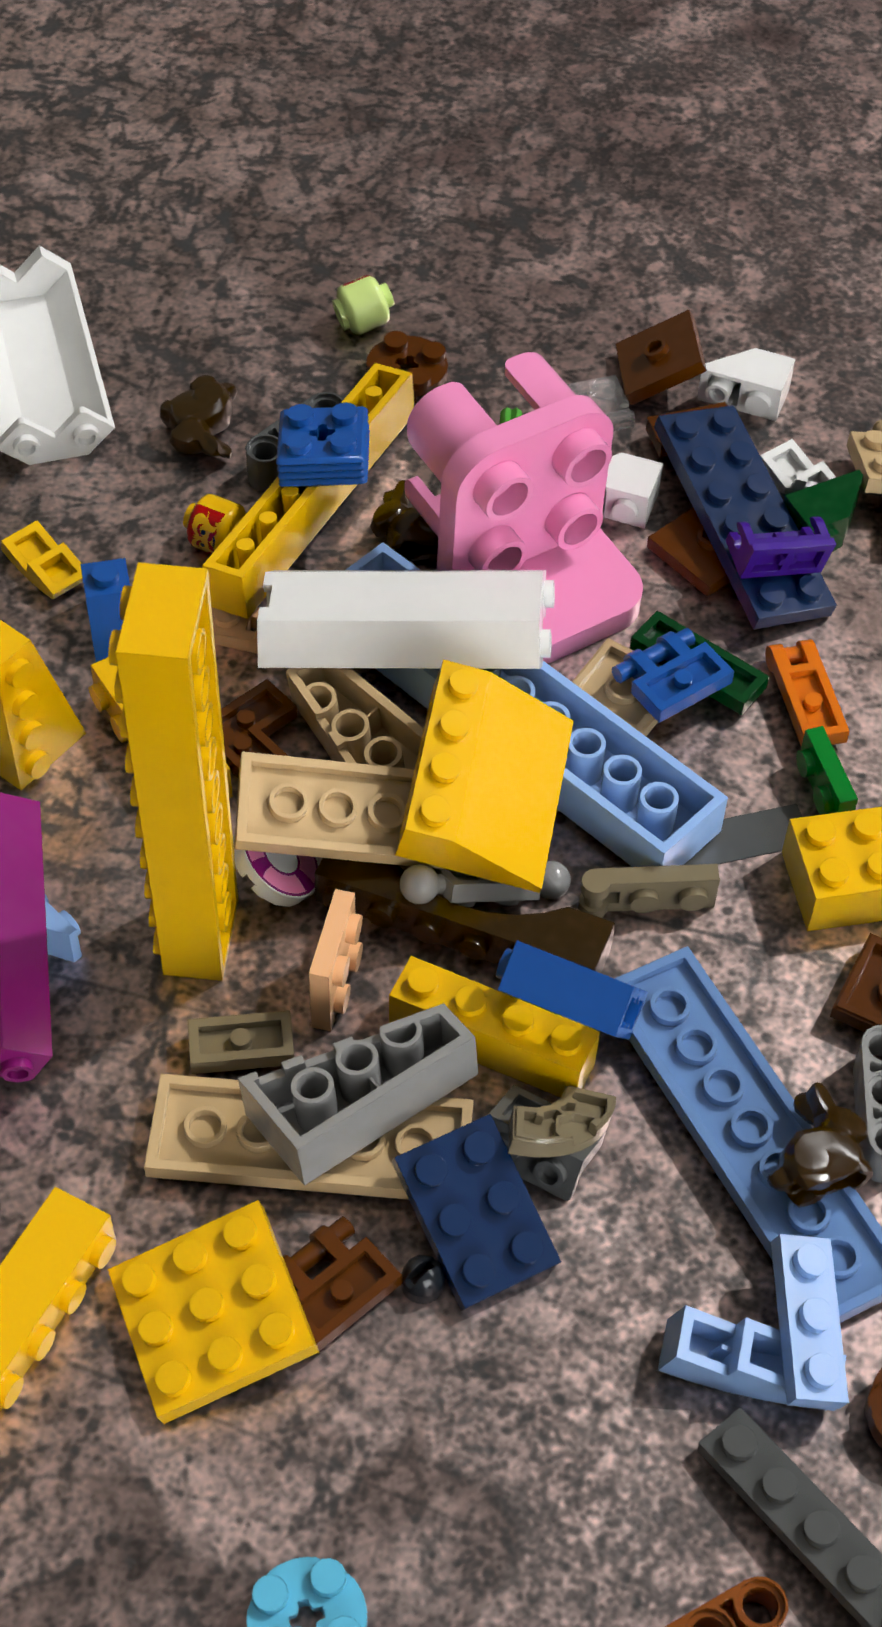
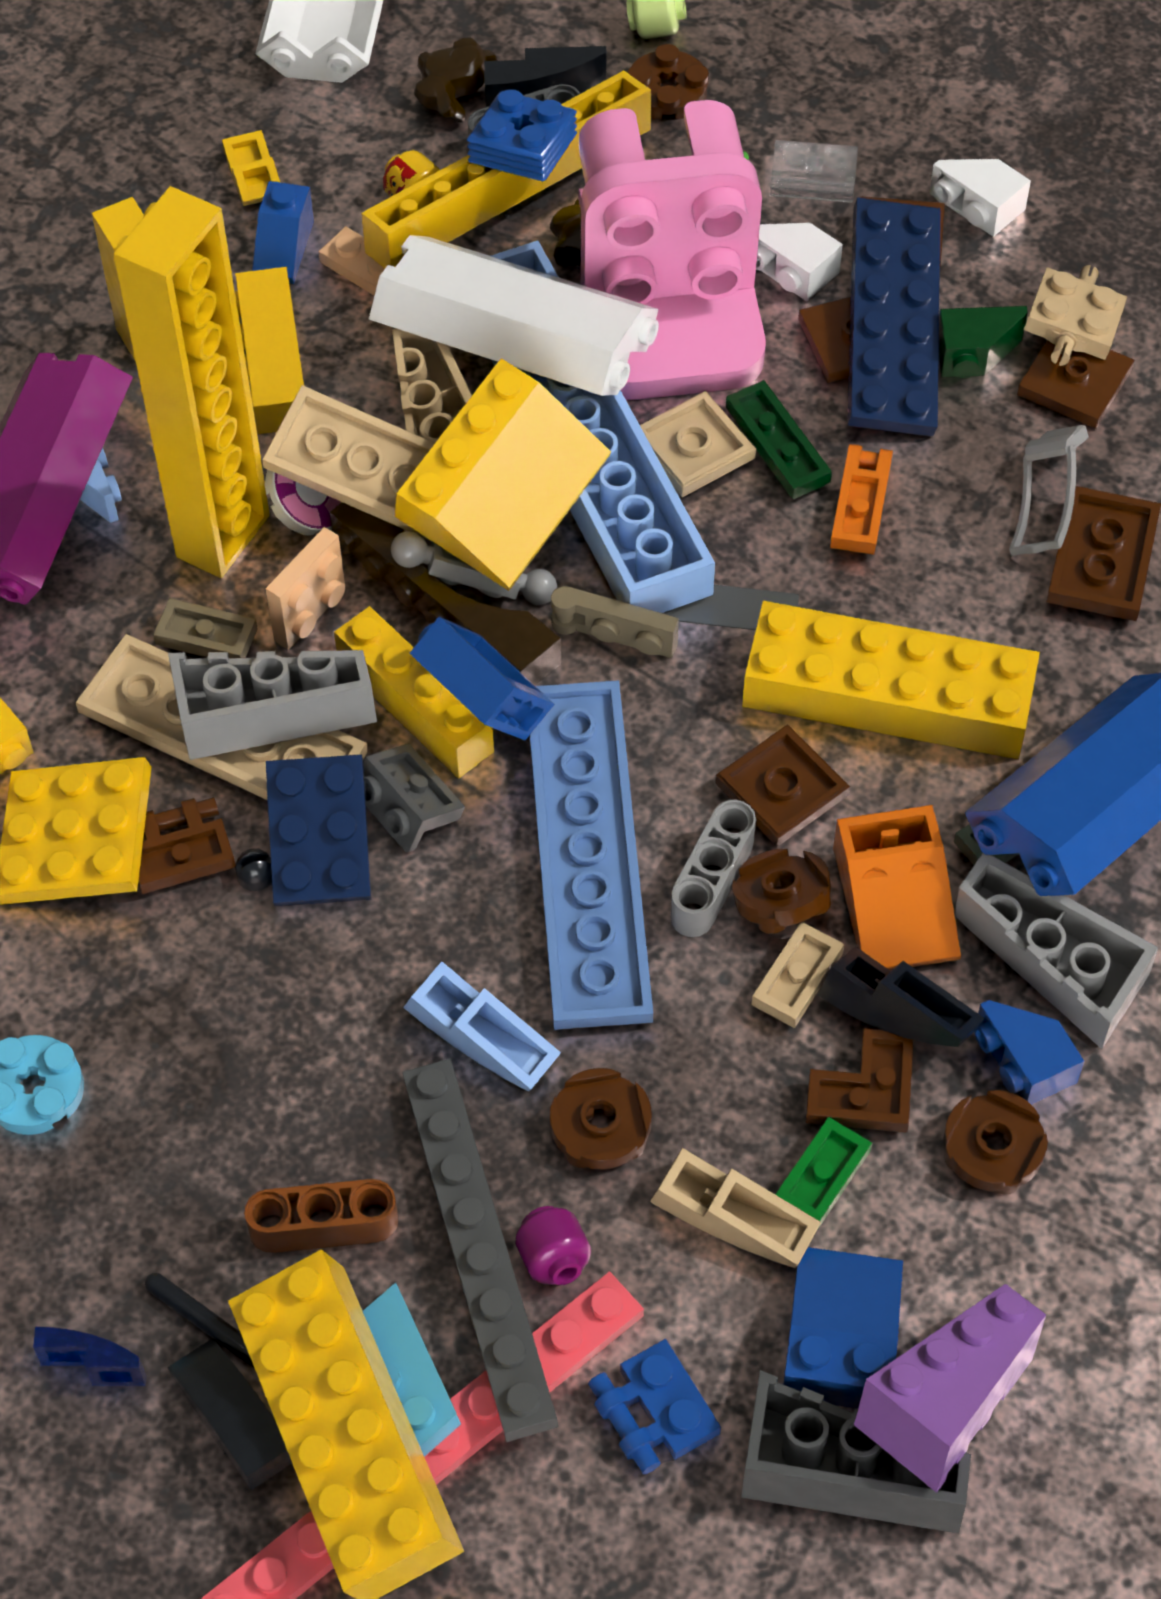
camera: 25 degrees right, 5 degrees up
reddish brown plate [221,679,297,779] -> none
dark tan tile [508,1086,616,1157] -> none
blue plate [612,628,734,723] -> none
reddish brown plate [615,309,707,405] -> none
dark purple hinge [726,516,836,579] -> none
white slope [760,439,836,494] -> none
dark brown animal [767,1082,873,1208] -> none
light blue plate [771,1234,849,1409] -> none
green plate [796,726,858,815] -> none
none -> black slope [484,46,607,107]

